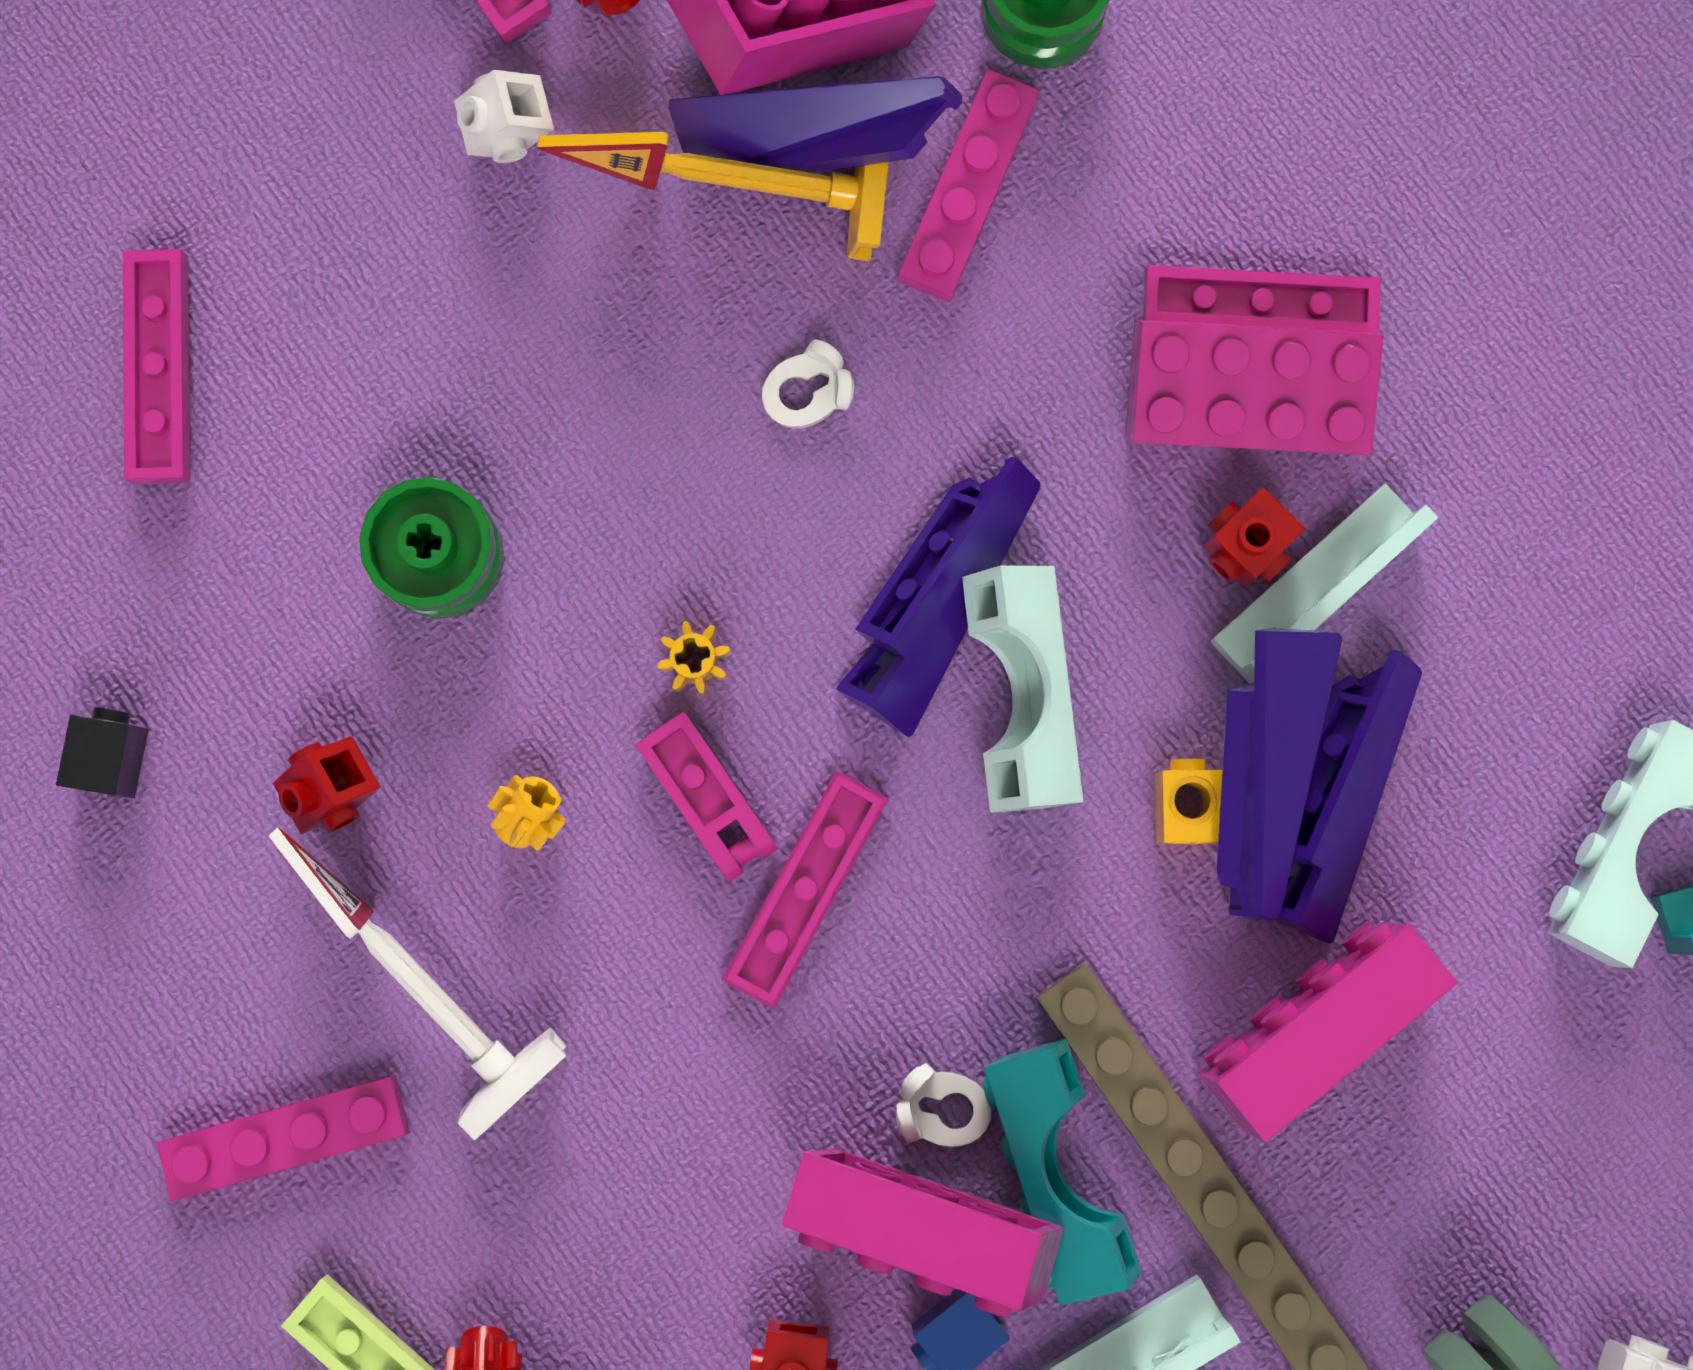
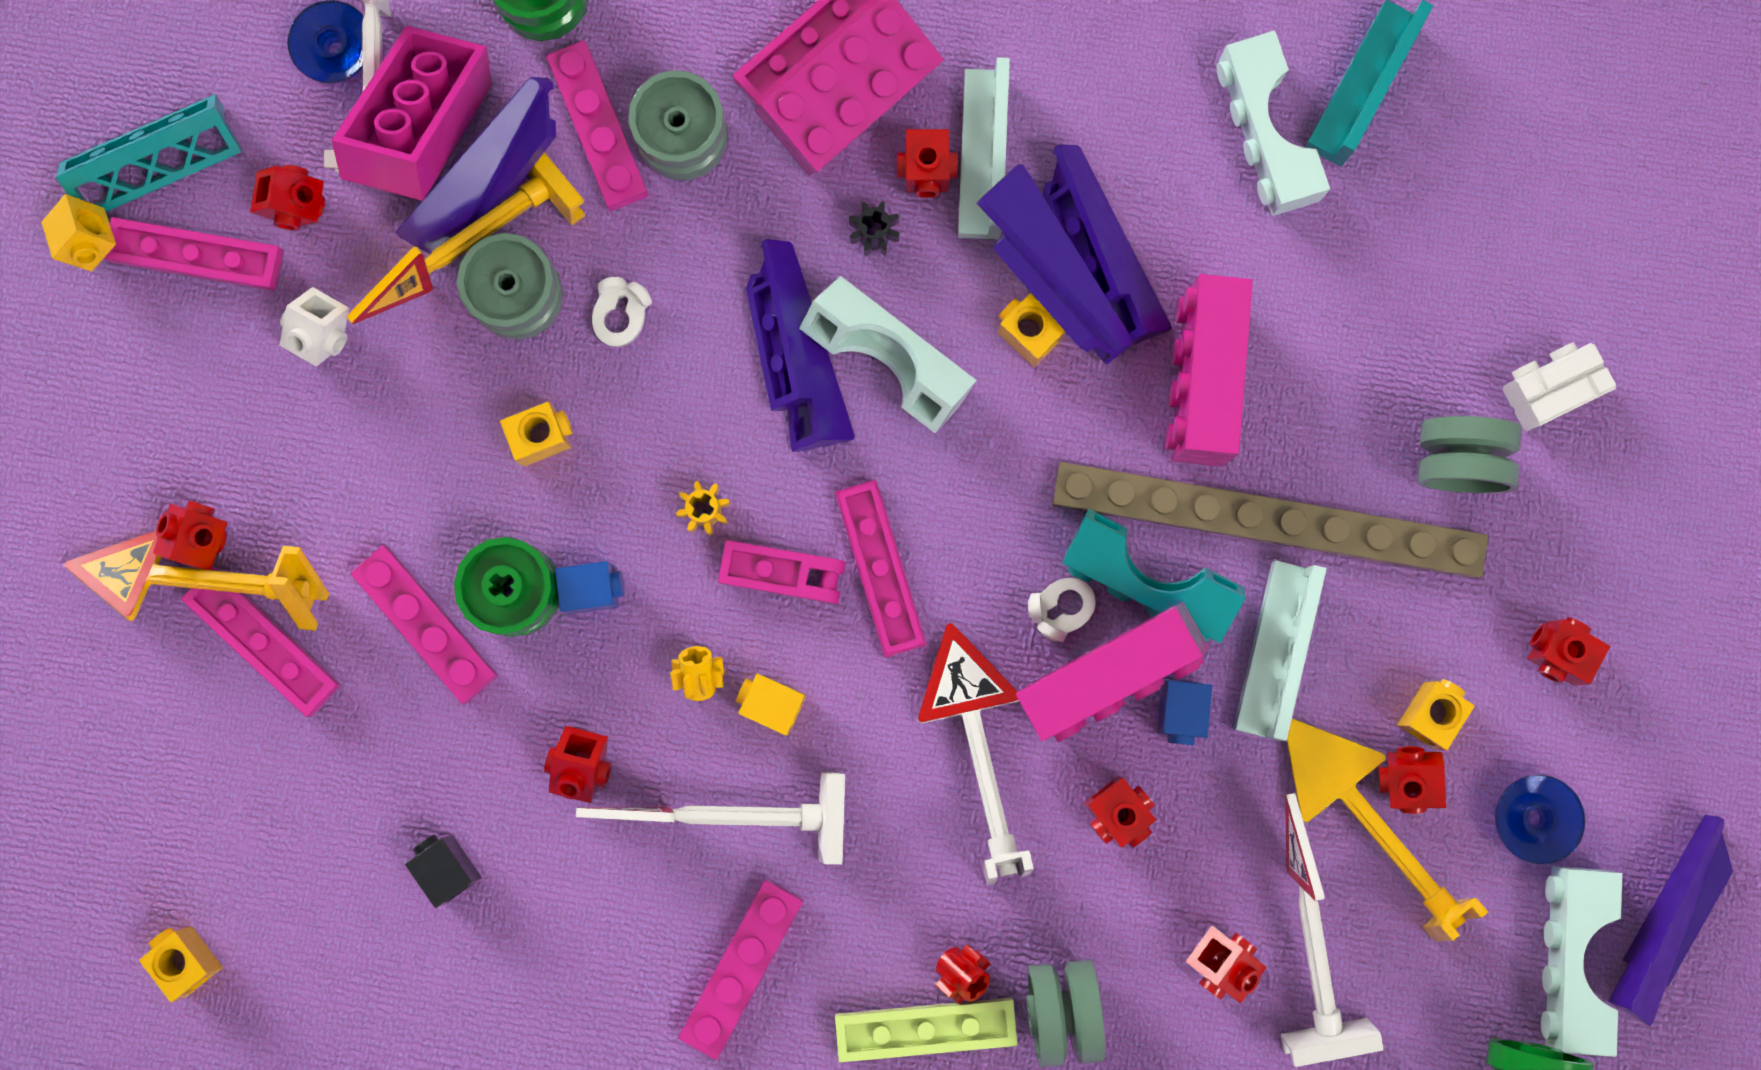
camera: 45 degrees left, 0 degrees up
none -> yellow piece [64,531,329,631]
none -> red brick [153,500,228,570]
none -> dark pink plate [350,545,498,704]
none -> sand green wheel [457,233,564,340]
none -> yellow brick [500,401,573,467]
none -> blue brick [555,561,625,614]
none -> sand green wheel [628,70,728,180]
none -> yellow brick [735,673,807,736]
none -> black gear [849,201,900,256]
none -> piece [918,623,1034,885]

